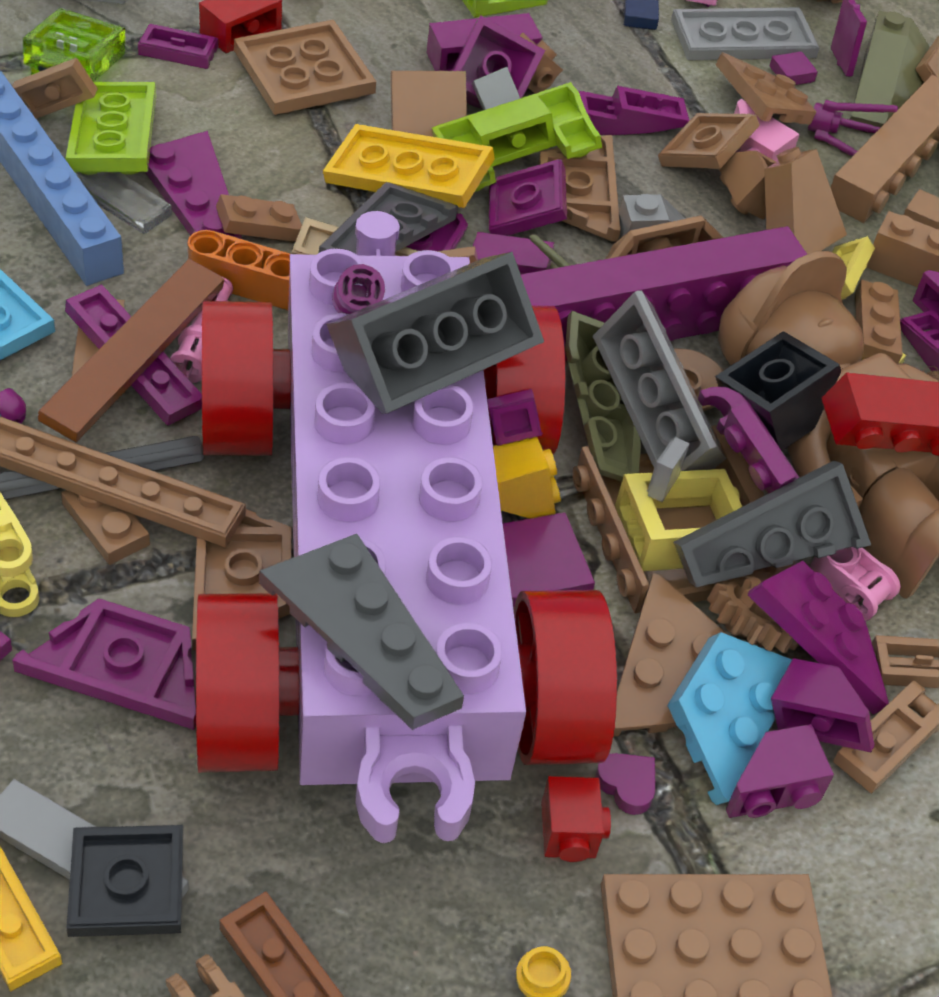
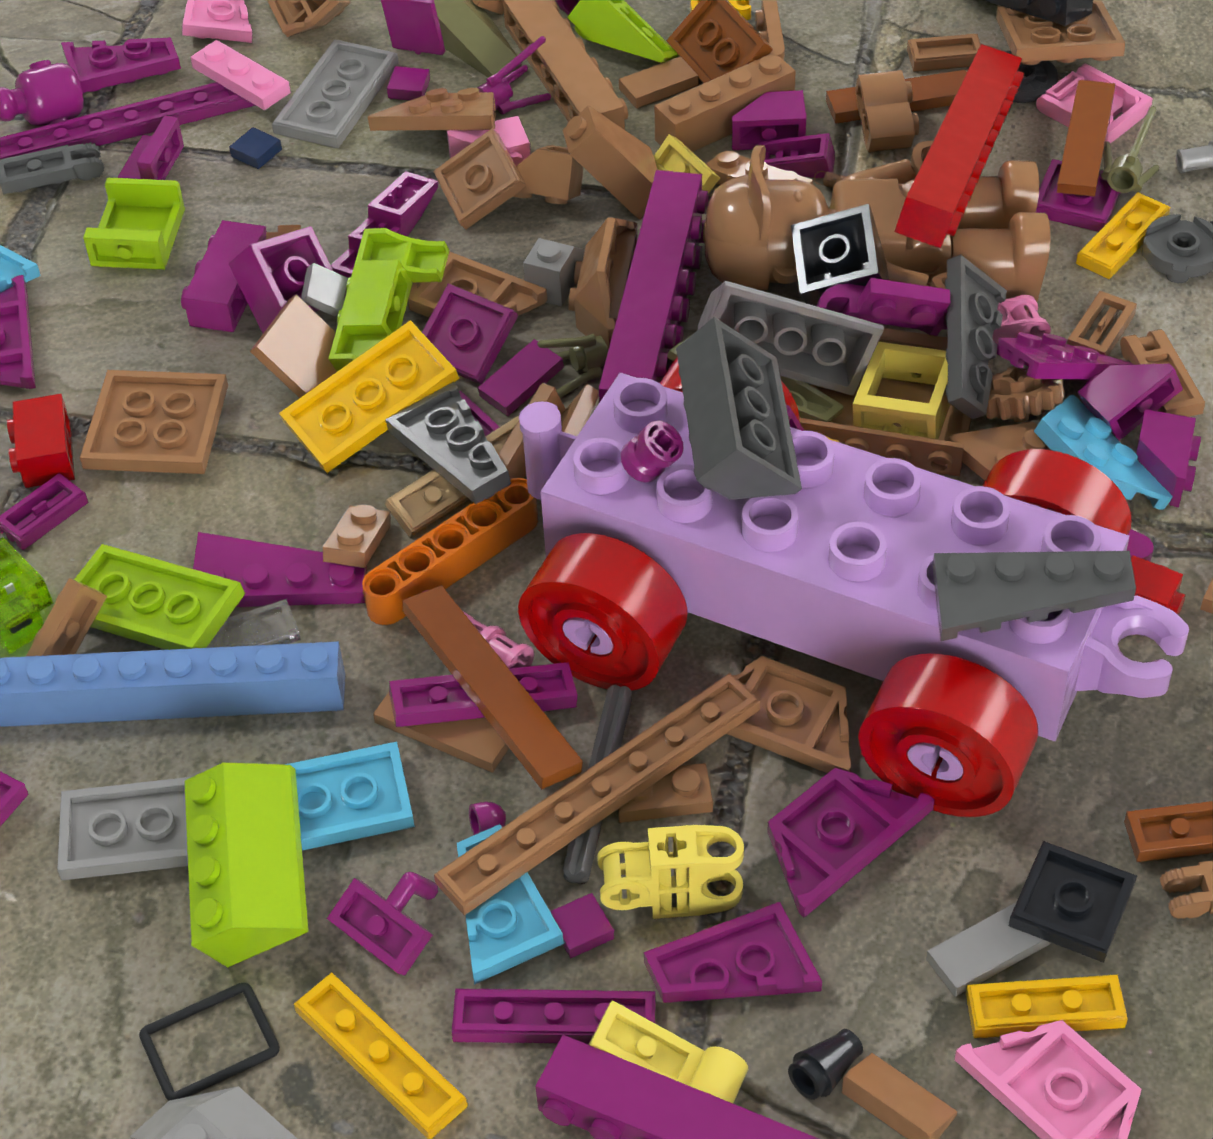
camera: 50 degrees left, 0 degrees up
light grey tile [647,437,690,502] -> none

